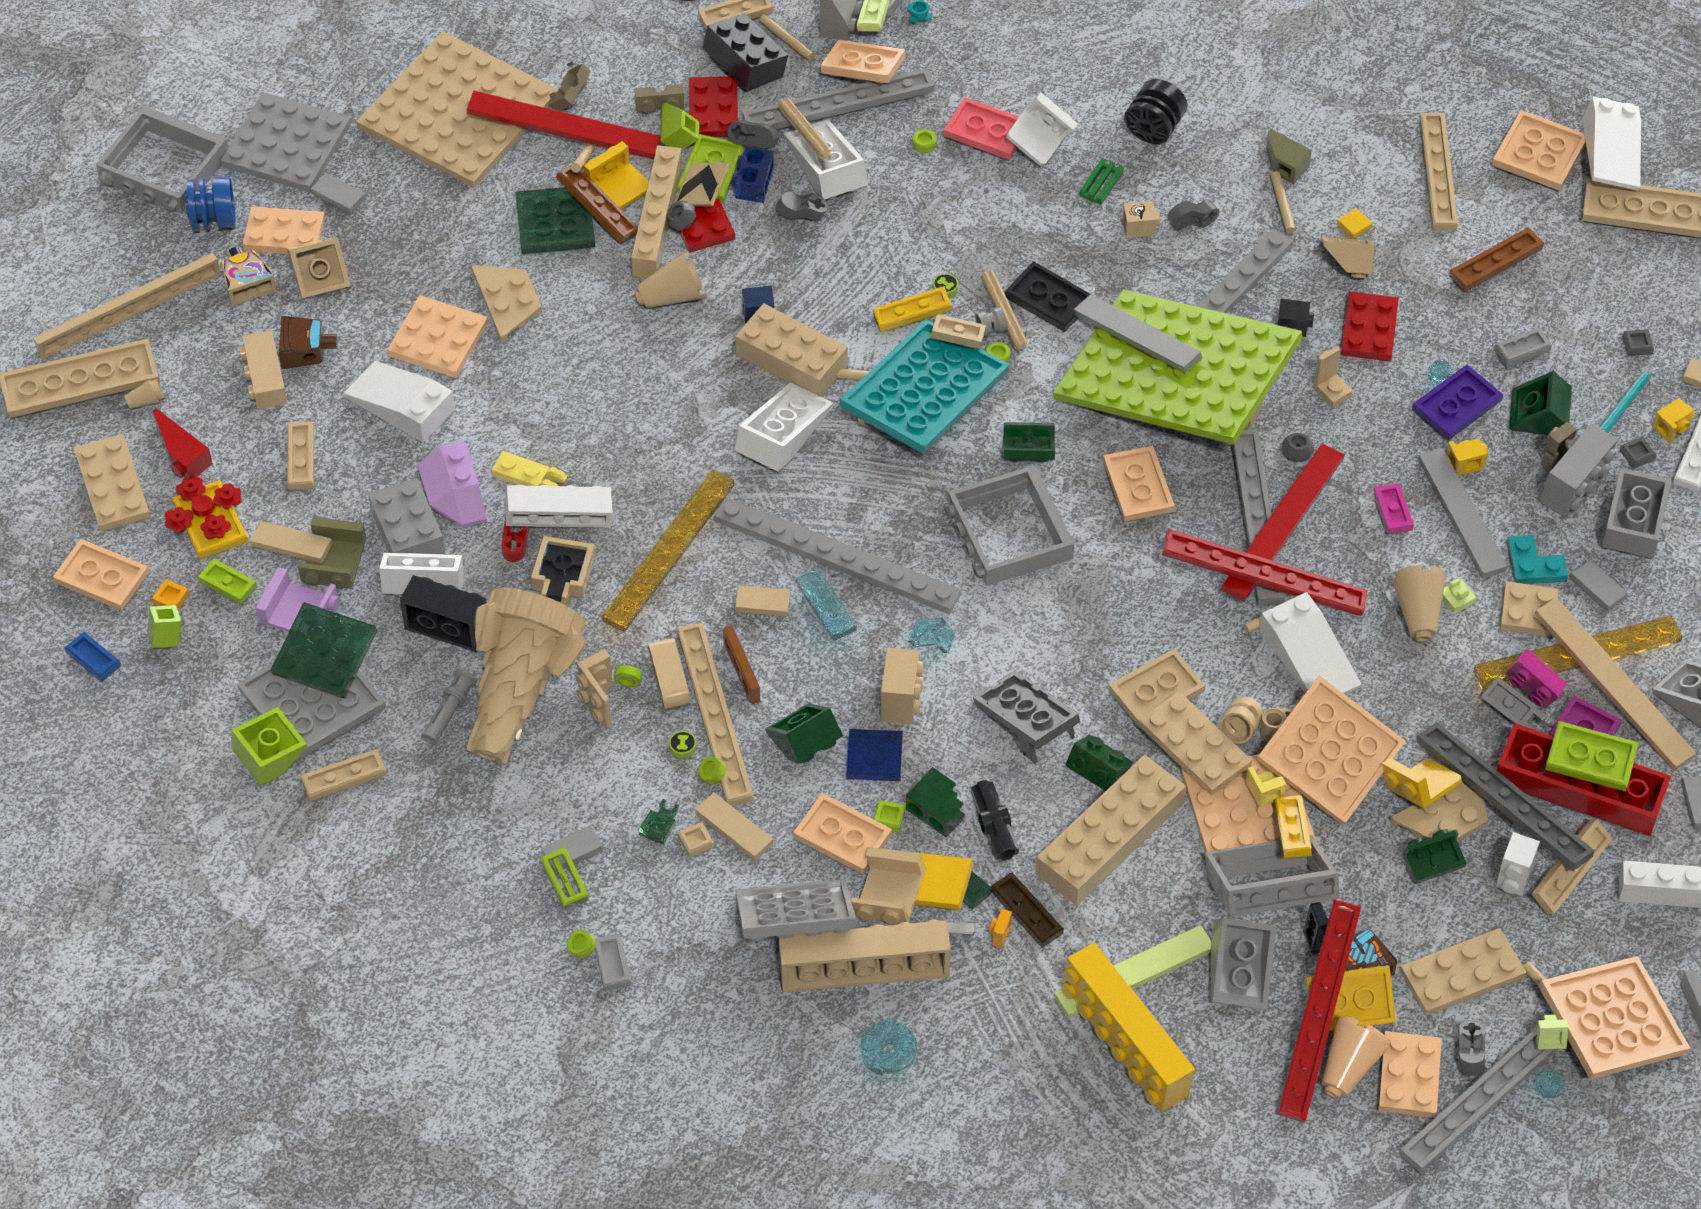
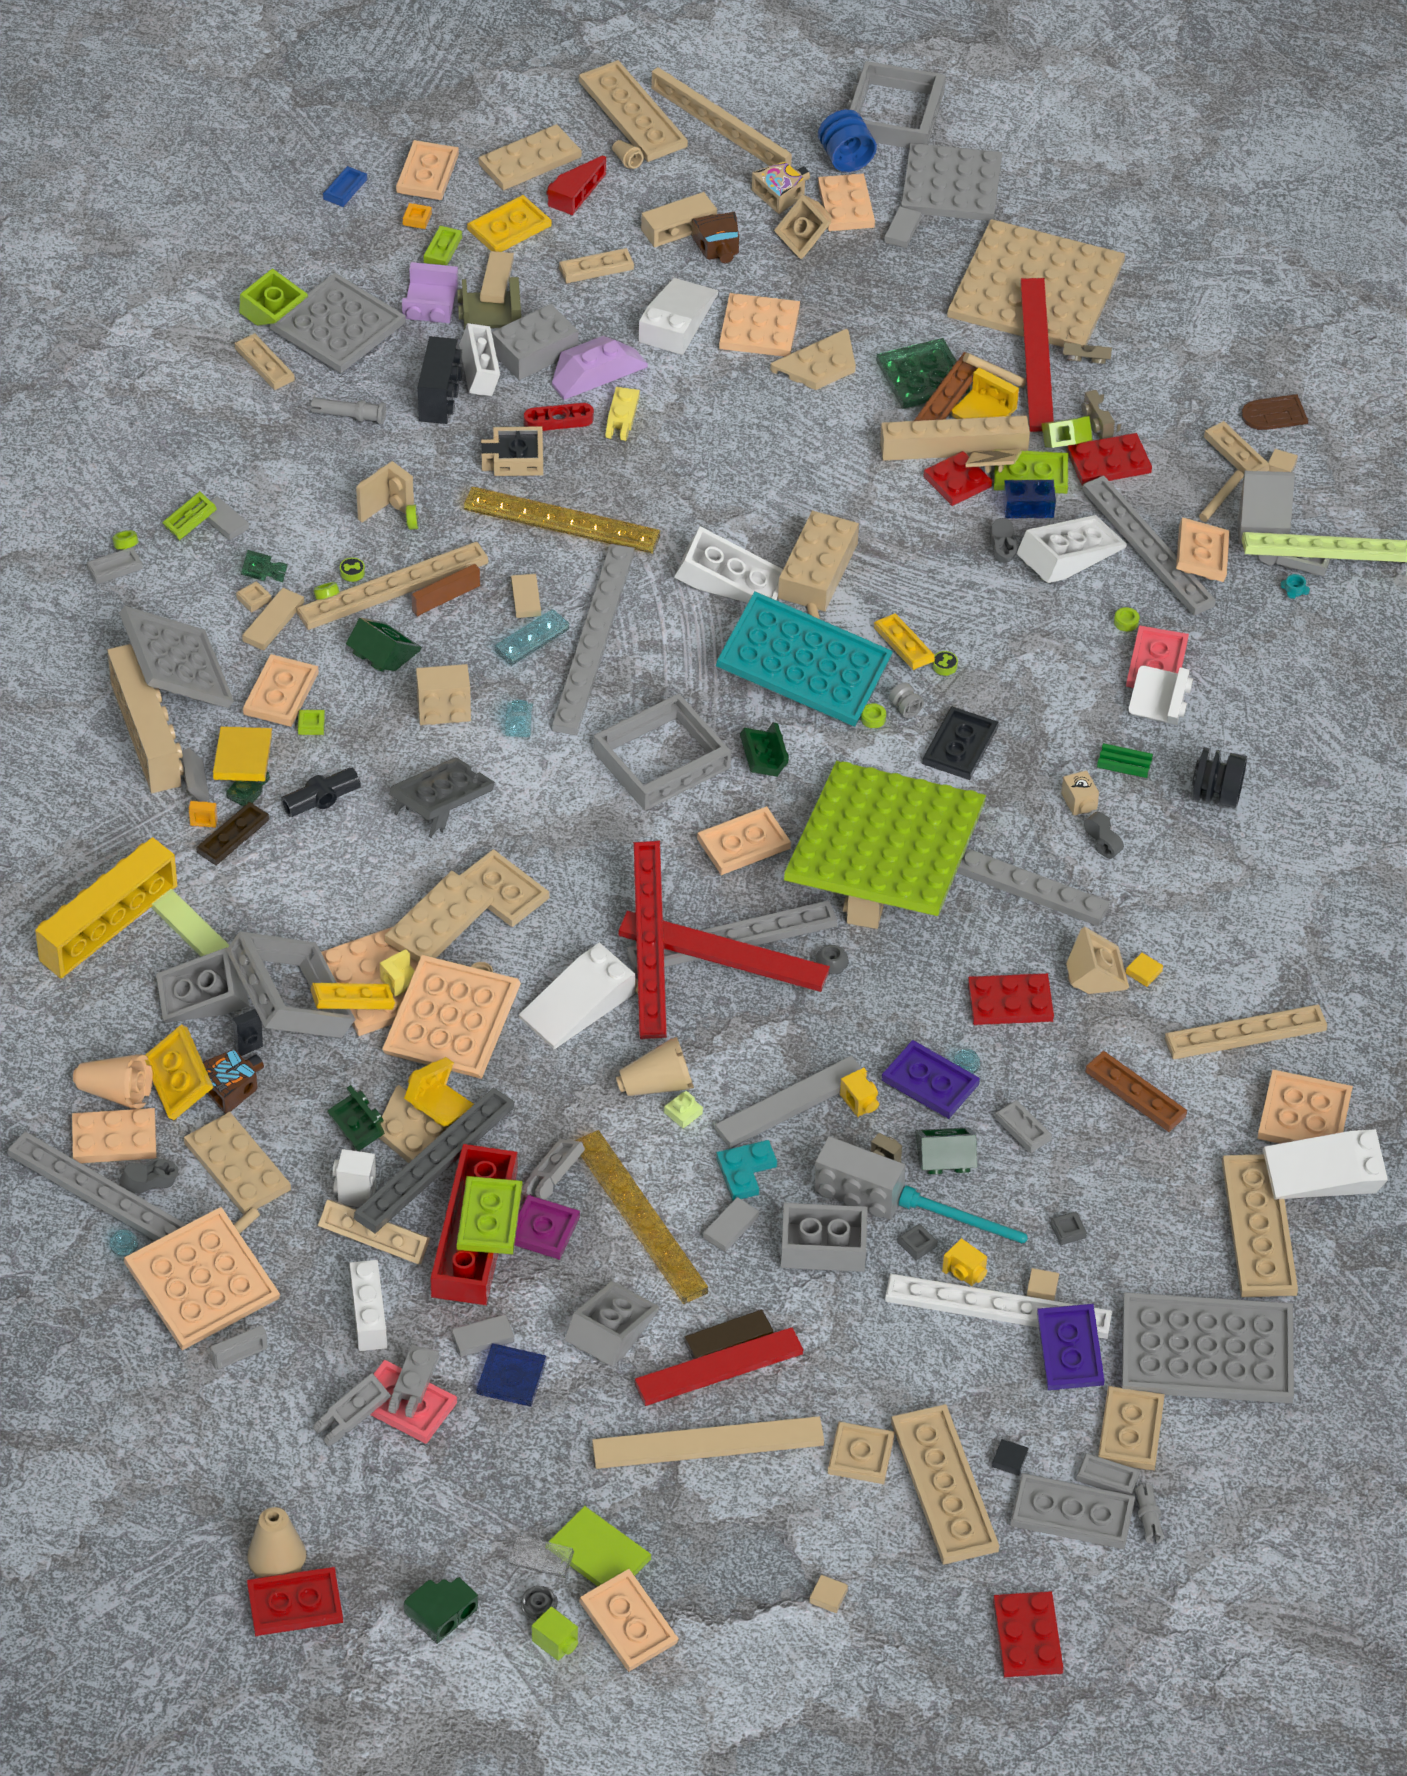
camera: 75 degrees right, 5 degrees down
lime brick [147,605,181,648] -> none
red plant [164,477,242,539] -> none
clear green plate [271,602,377,699] -> none
tan cone [466,587,586,764] -> none
white brick [505,484,613,528] -> none
tan cone [635,251,707,308] -> none
tan beam [648,638,690,709] -> none
dark grey plate [667,201,696,231] -> none
black brick [702,13,788,90] -> none
dark grey piece [728,120,779,149] -> none
dark blue panel [742,285,775,324] -> none
tan axle [778,97,831,160] -> none
clear blue tile [846,729,903,782] -> none
tan panel [851,847,926,924] -> none
clear light blue plate [861,1019,917,1076] -> none
dark green piece [906,767,965,838] -> none
tan plate [931,314,986,349] -> none
tan axle [982,270,1027,351] -> none
tan brick [1035,755,1186,906] -> none
dark green bracket [1066,734,1133,791] -> none
light grey tile [1074,294,1202,373] -> none
tan wheel [1219,696,1263,744] -> none
olive slope [1266,129,1312,185] -> none
tan bar [1271,171,1296,234] -> none
black brick [1277,299,1314,337] -> none
red tile [1277,899,1361,1123] -> none
tan bracket [1313,347,1353,408] -> none
dark pink plate [1373,483,1414,534] -> none
tan plate [1500,581,1559,637] -> none
dark pink bracket [1505,648,1568,709] -> none
tan tile [1535,597,1696,771] -> none
yellowish green tile [1536,1014,1569,1050] -> none

